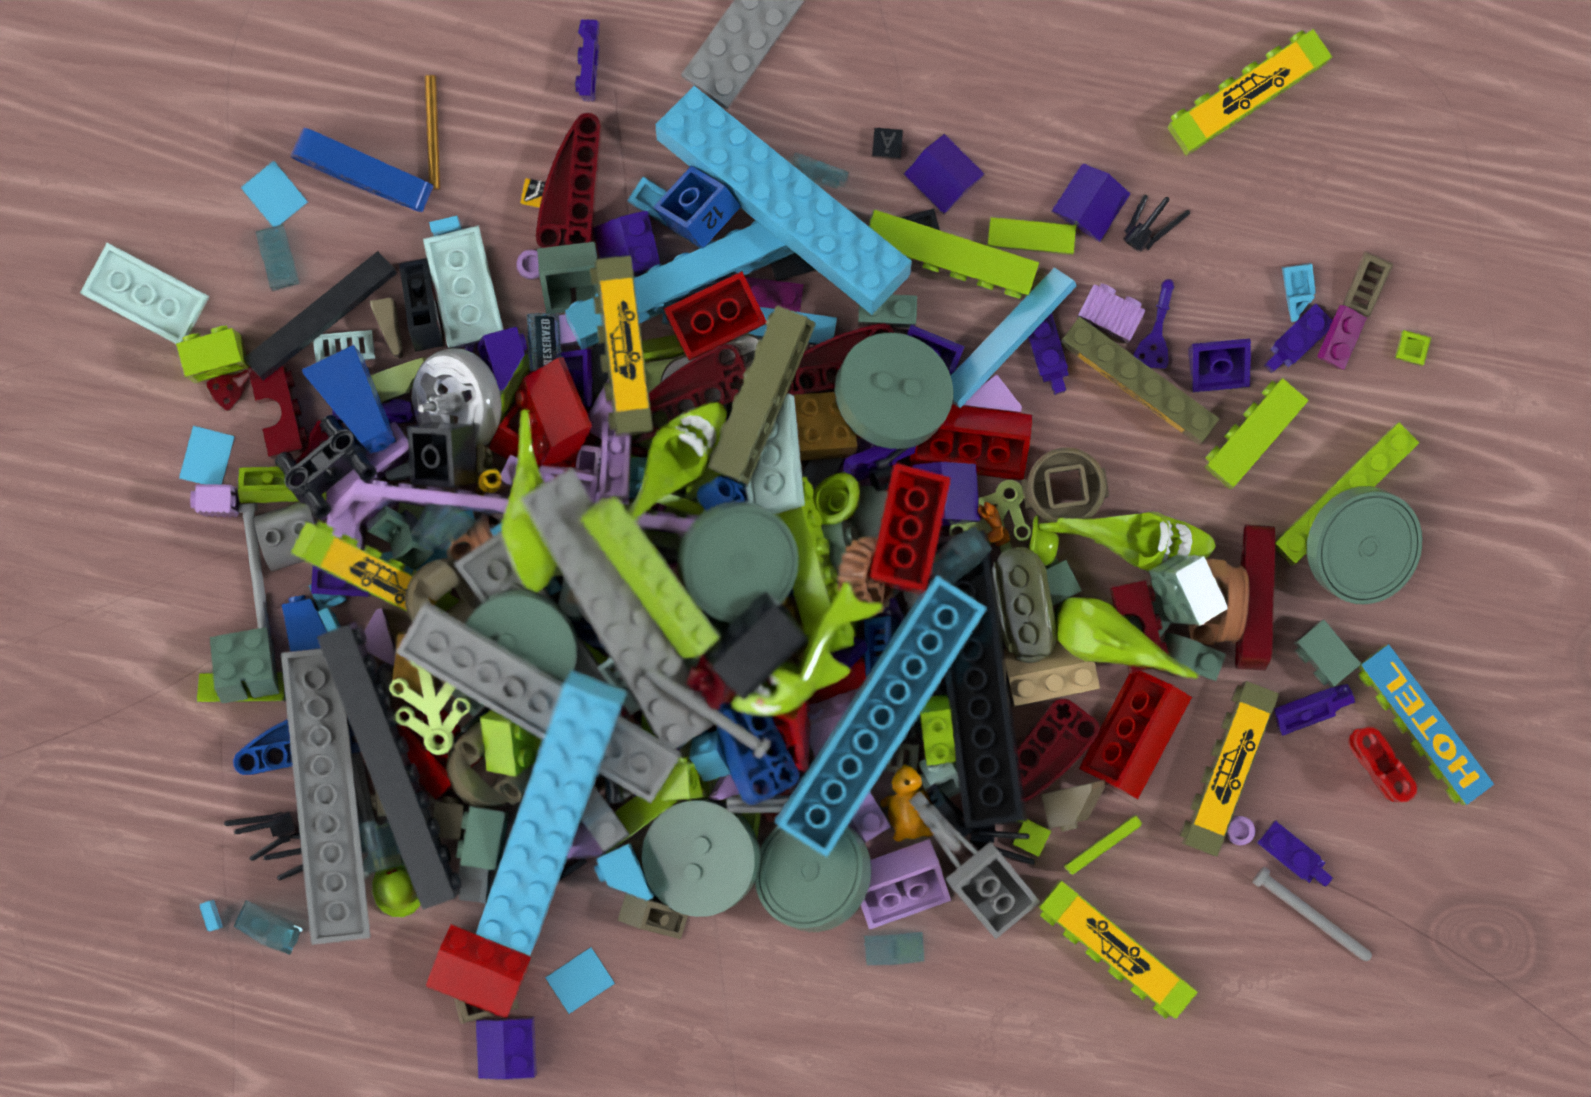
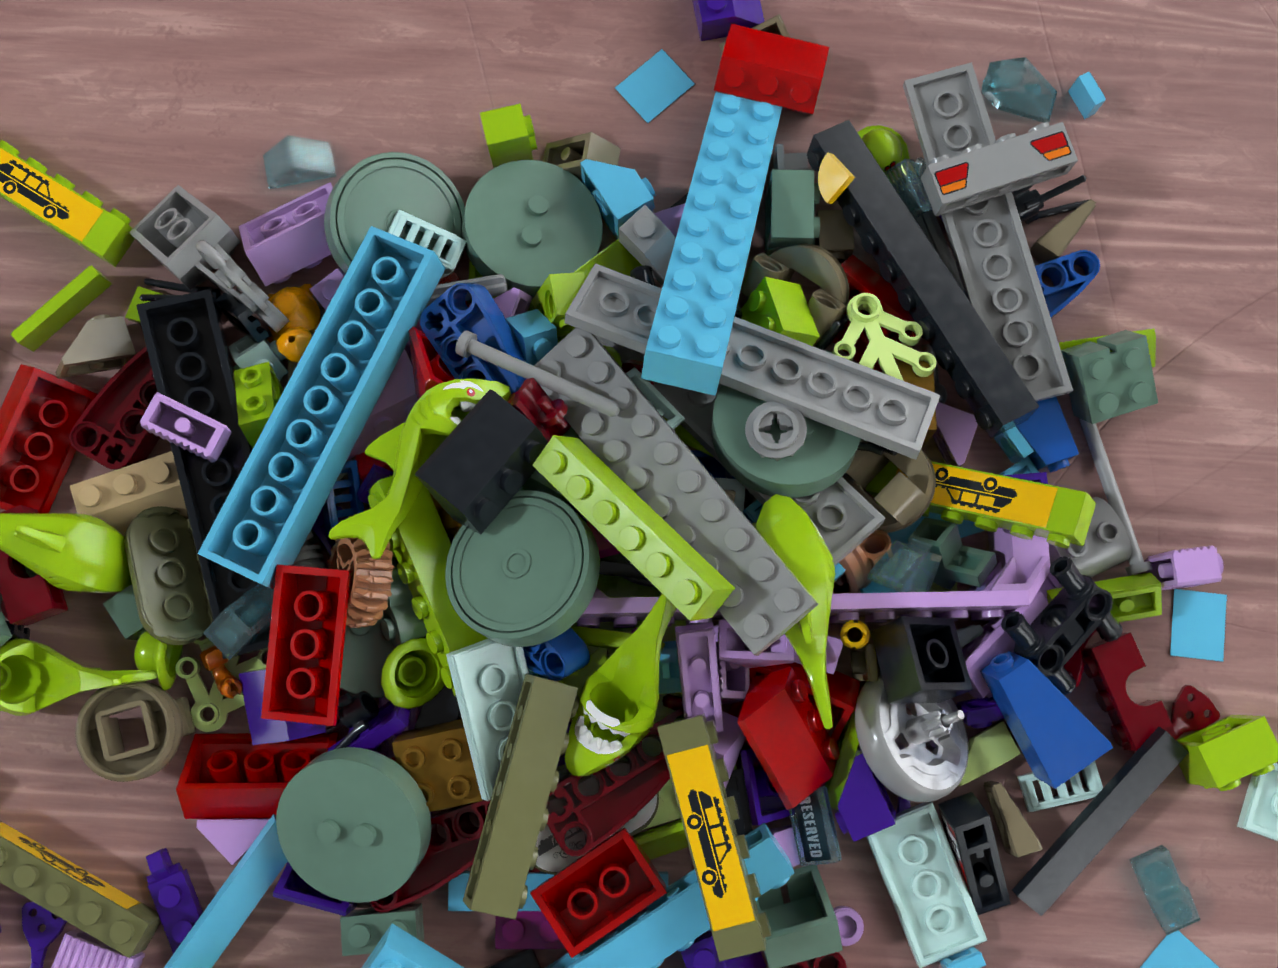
camera: 170 degrees right, 5 degrees down
none -> lavender brick [140,392,232,463]
none -> light aqua slope [388,210,466,274]
none -> lime brick [480,103,538,168]
none -> light grey gear [745,401,807,461]
none -> yellow tile [818,152,855,204]
none -> light grey brick [921,122,1078,217]
none -> dark tan slope [1030,199,1096,263]

